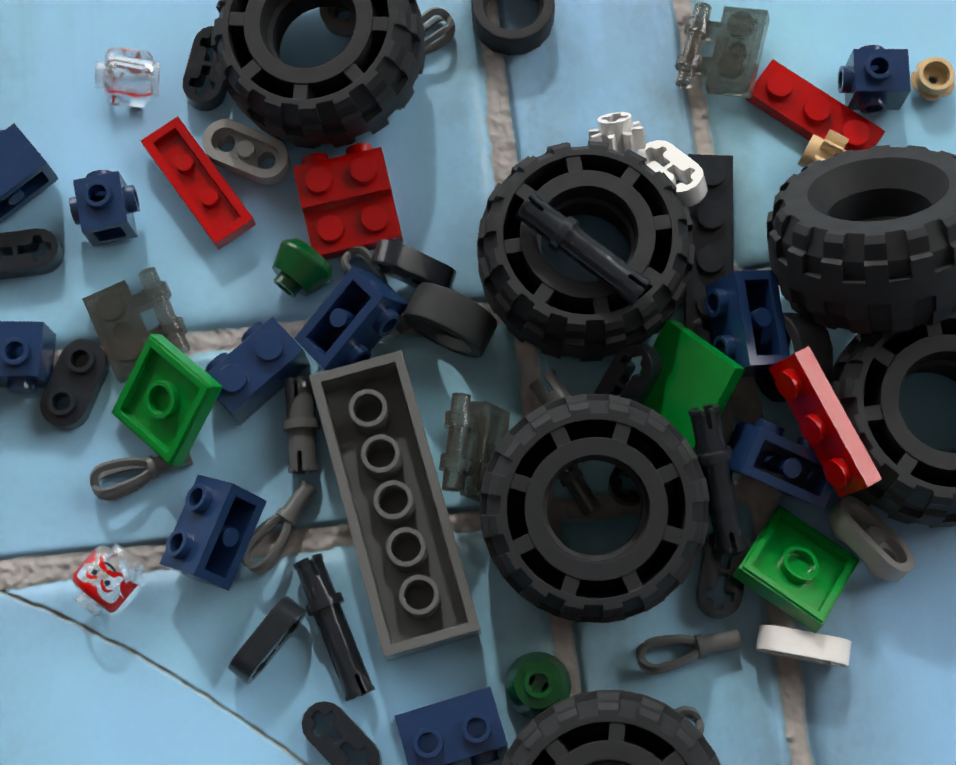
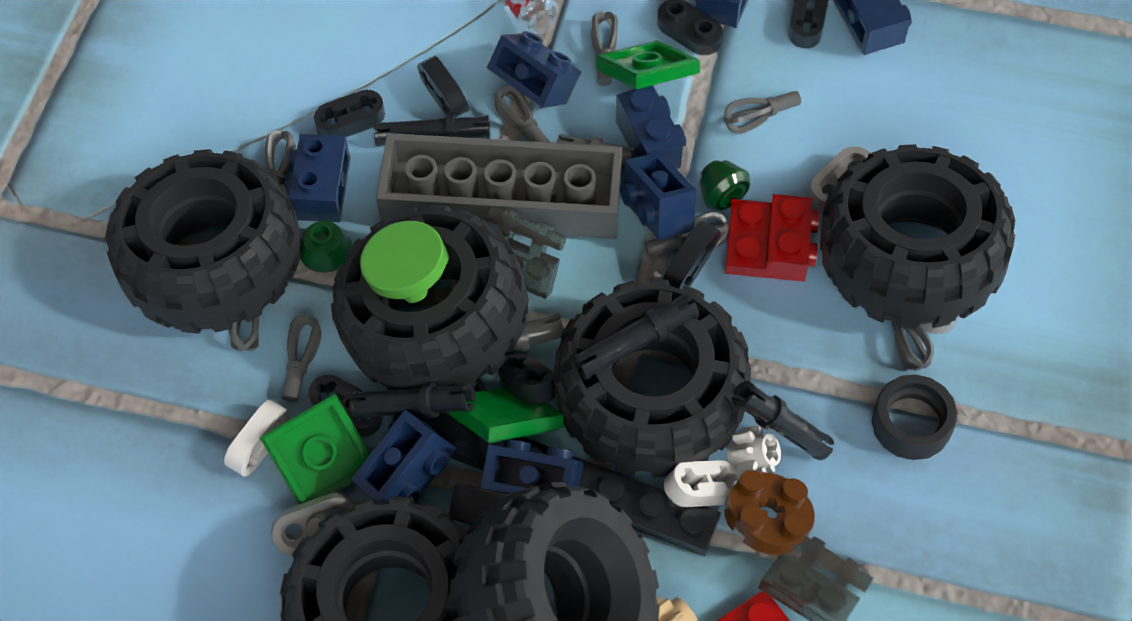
camera: 110 degrees right, 15 degrees down
dark blue brick [69,170,140,247] -> none
clear smoke plate [82,267,190,384] -> none
clear head [95,47,160,108] -> none
red plate [141,116,256,250] -> none
black tyre [403,282,497,358] -> none
red plate [769,346,882,498] -> none
none -> bright green tile [360,221,449,303]
none -> dark grey piece [723,91,801,134]
none -> reddish brown plate [724,470,815,555]
none -> black pin [732,381,834,461]

